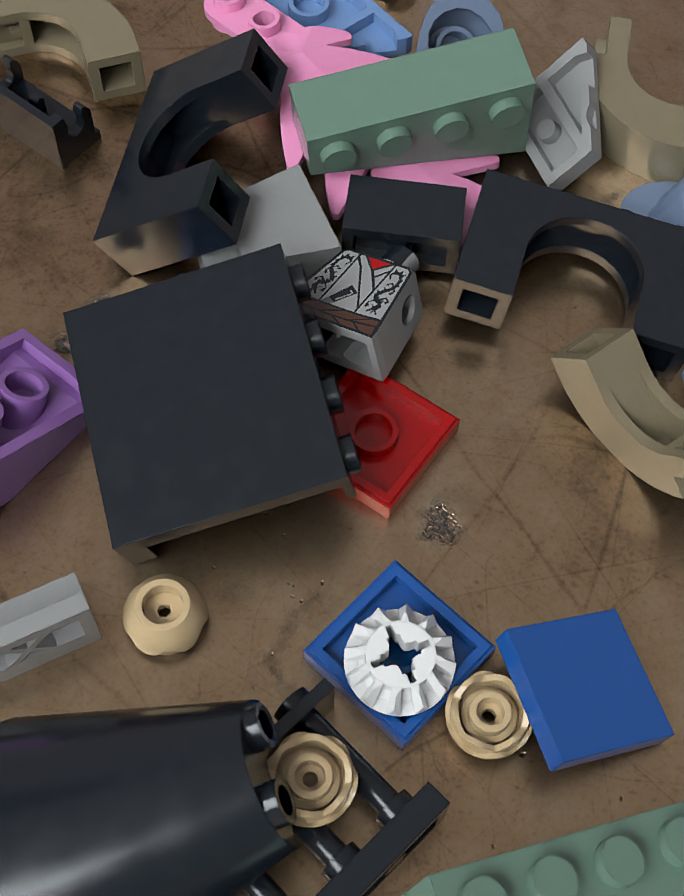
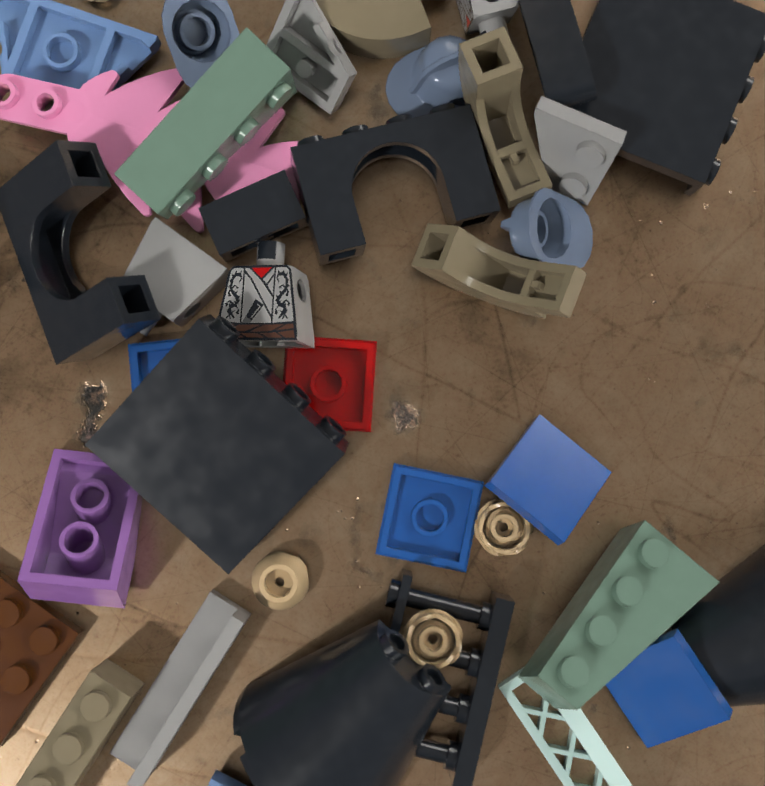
camera: 30 degrees left, 25 degrees up
white gear [344,604,456,717] -> none

